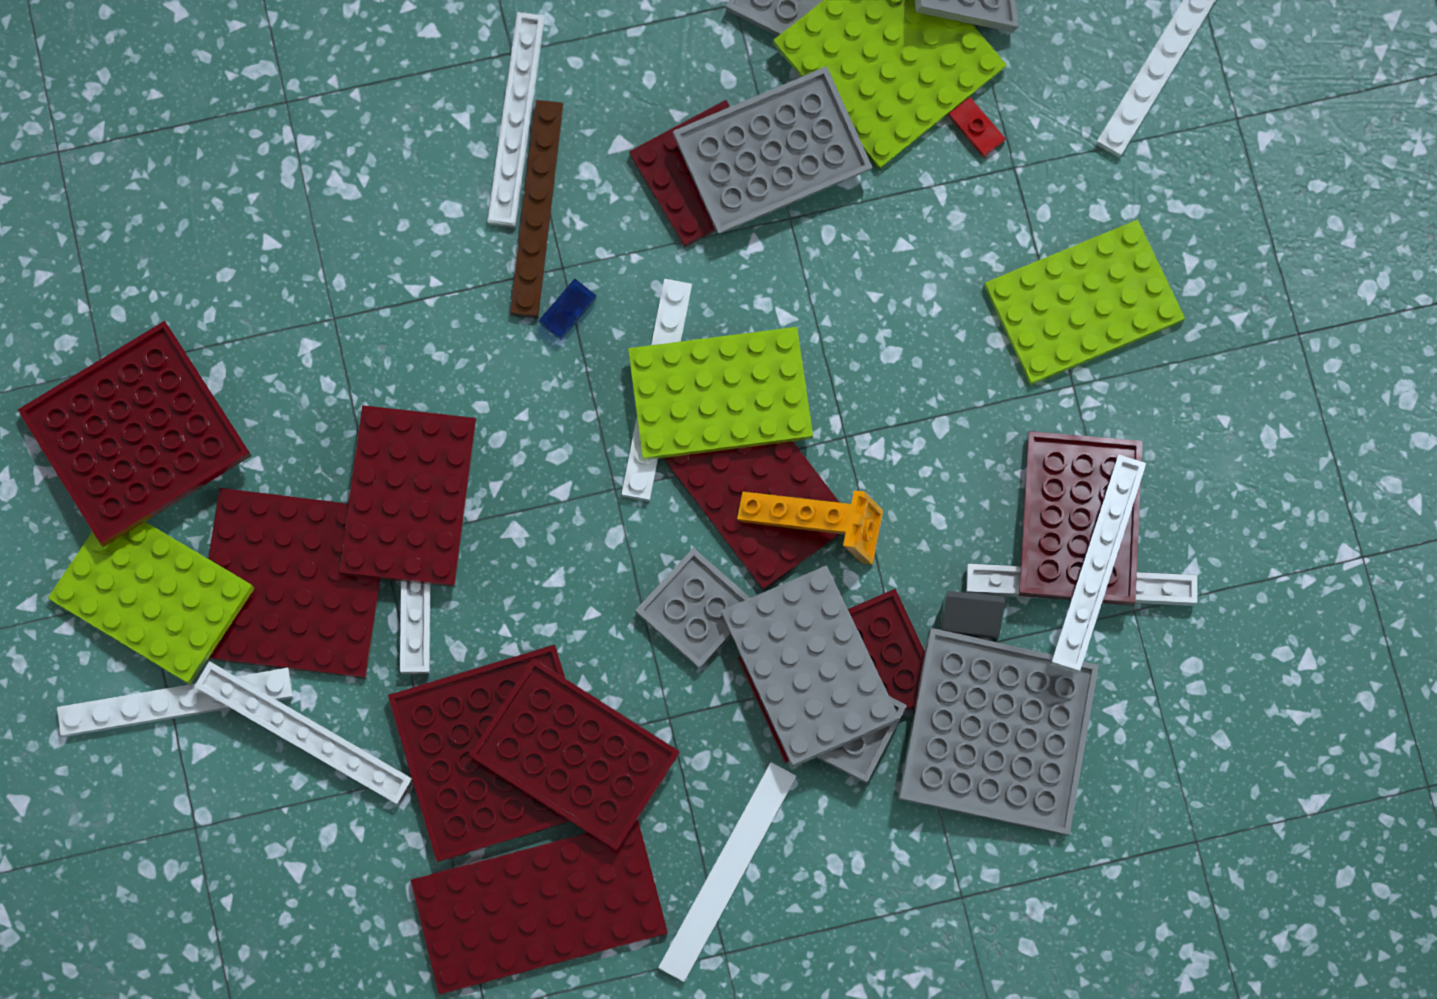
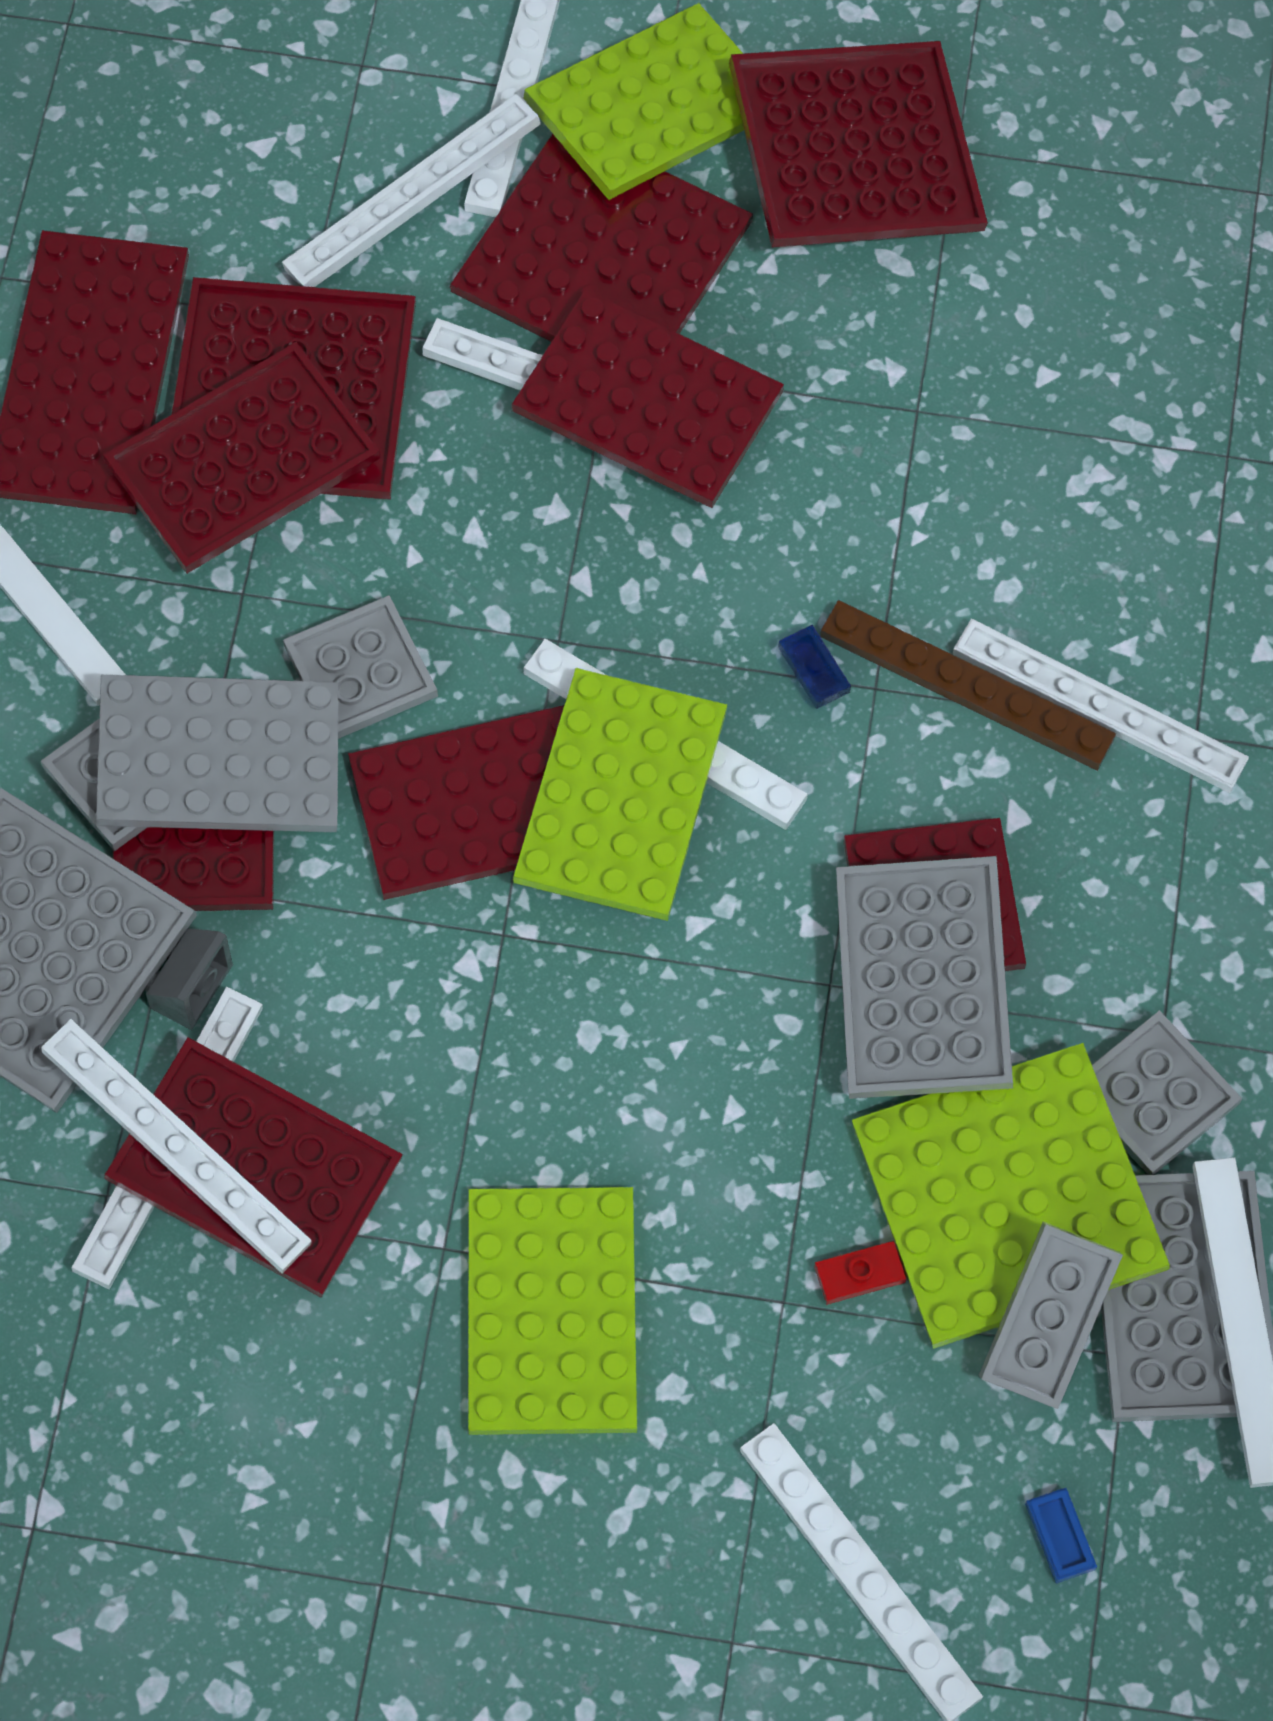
camera: 115 degrees right, 10 degrees down
light orange bracket [737,490,883,565] -> none

